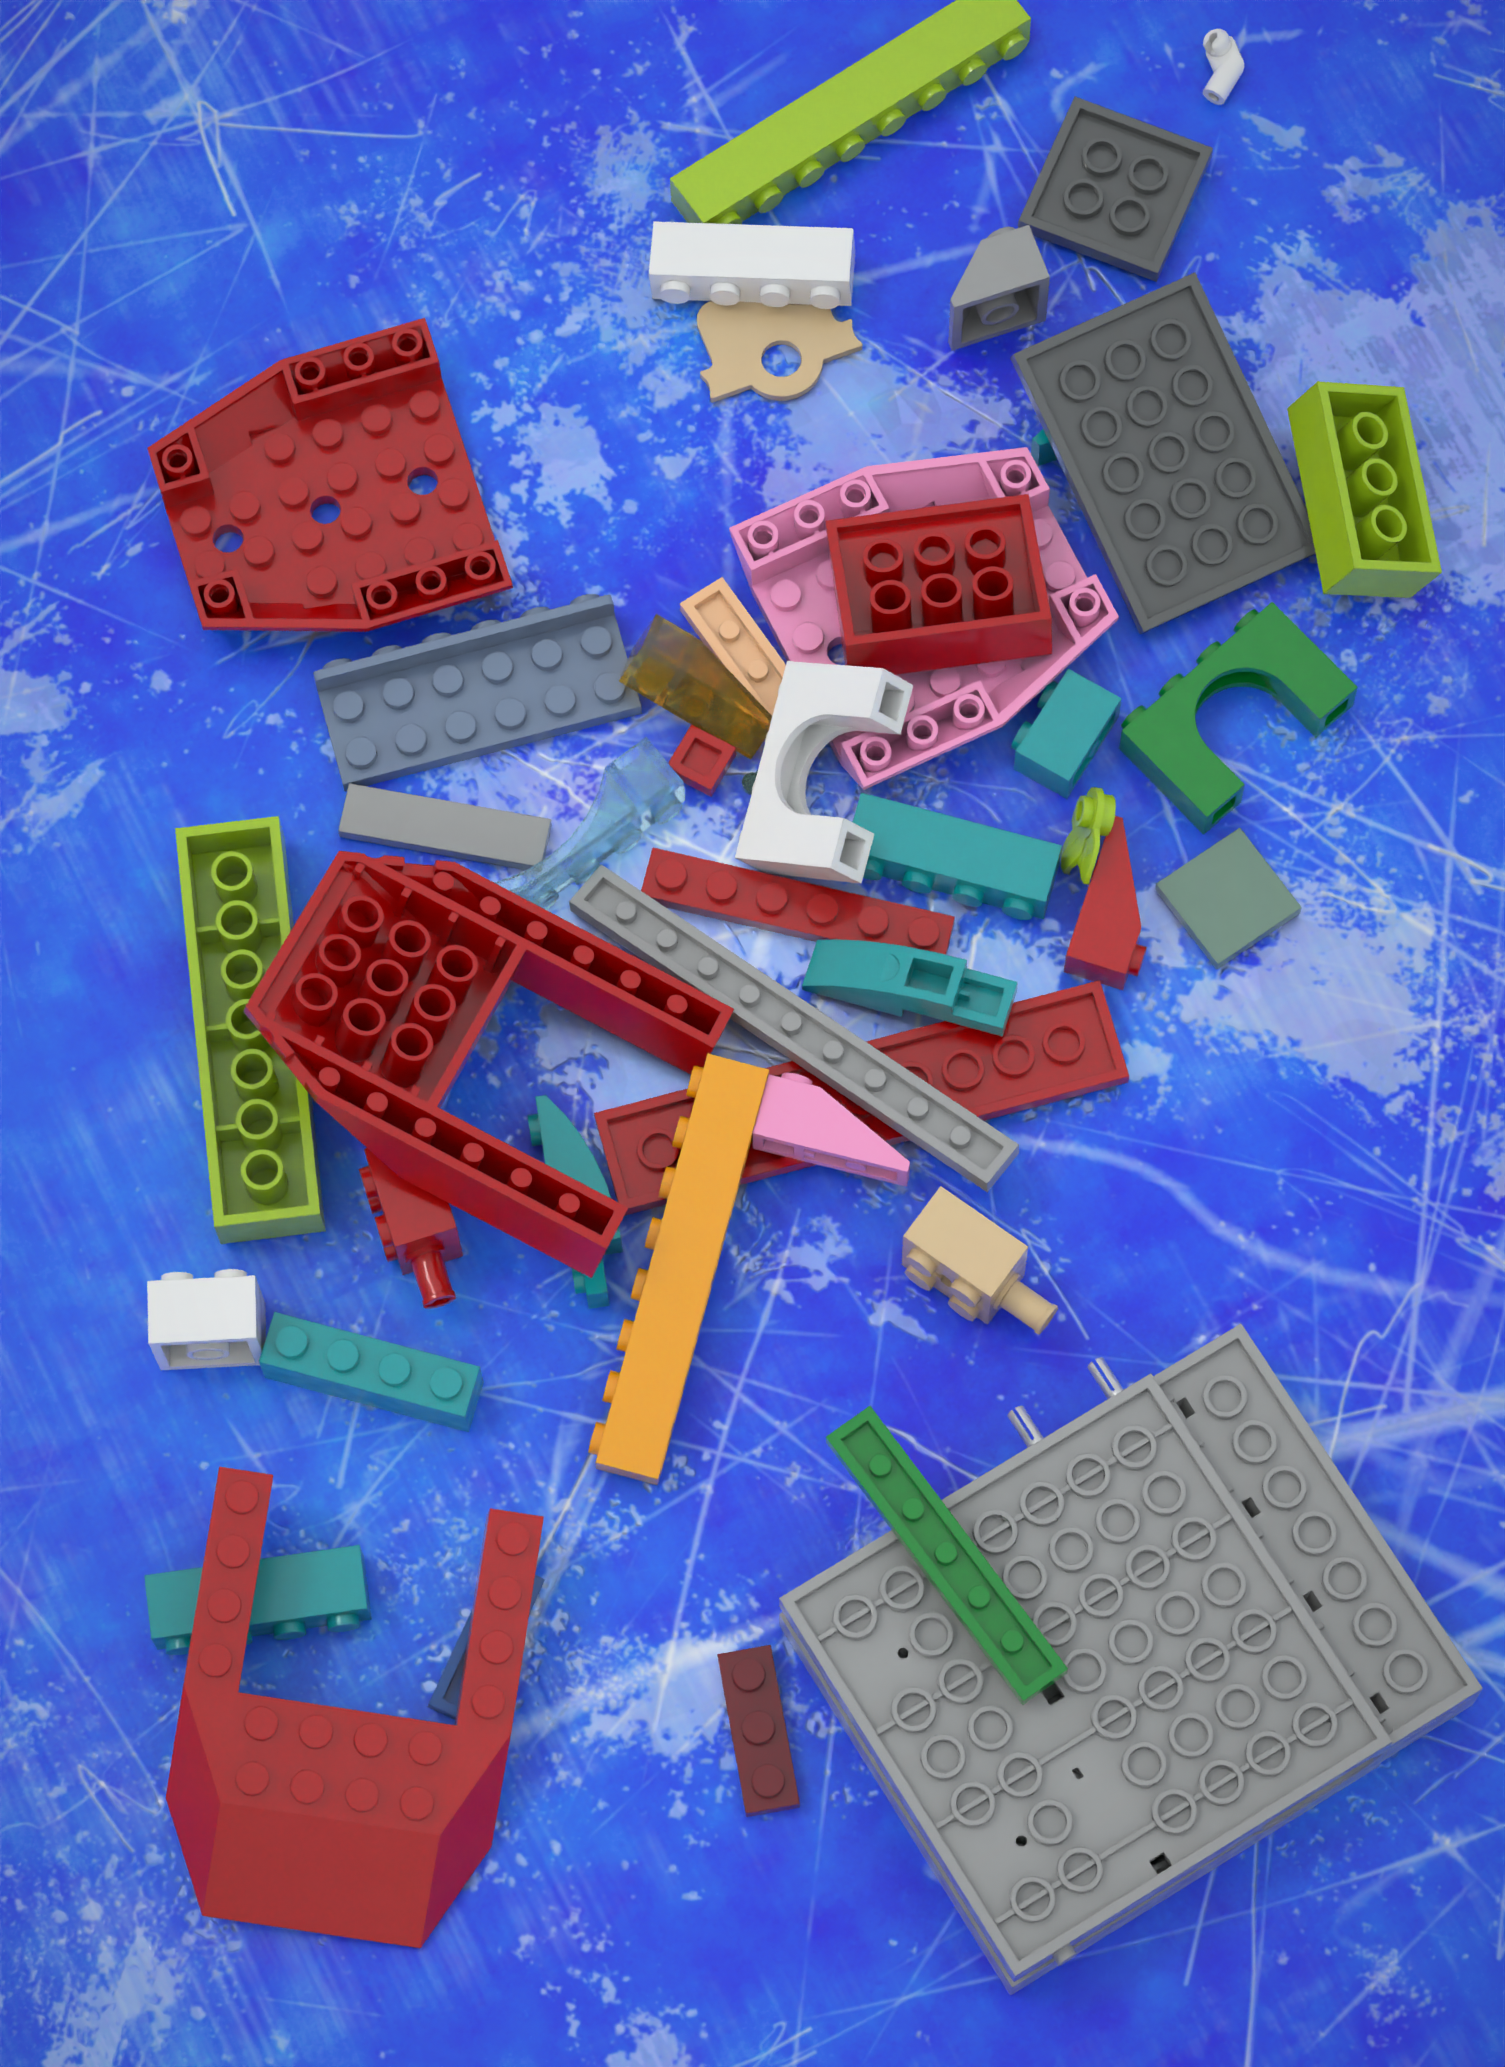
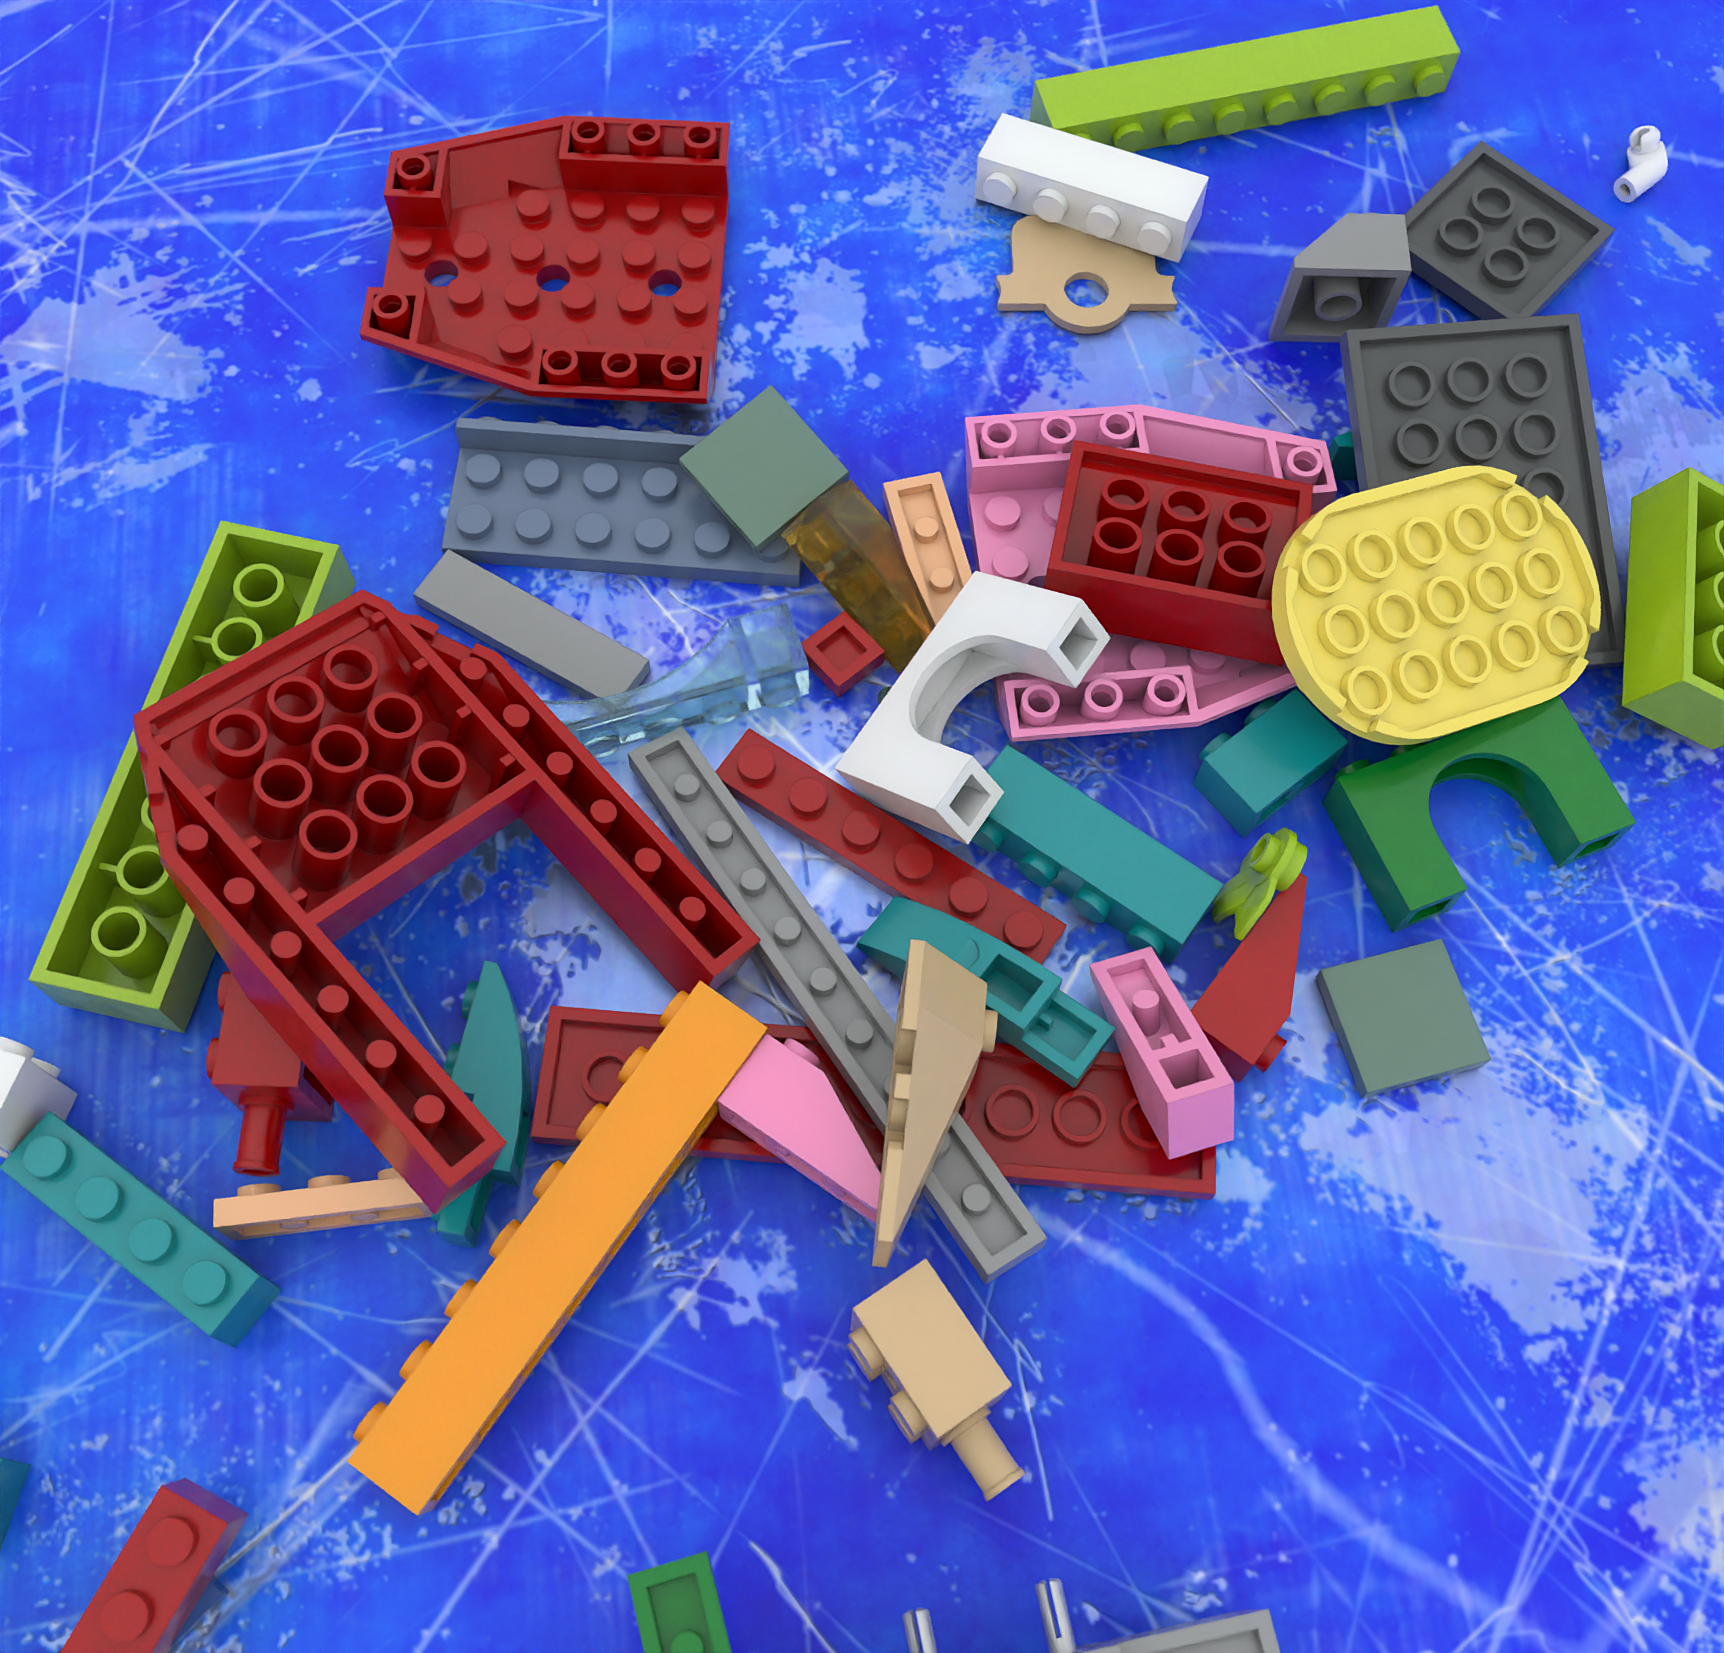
camera: 15 degrees right, 5 degrees down
none -> light nougat plate [213,1167,432,1241]
none -> sand green tile [679,385,849,553]
none -> tan wedge [872,939,998,1268]
none -> bright pink slope [1089,946,1234,1160]
none -> light yellow plate [1272,466,1601,745]

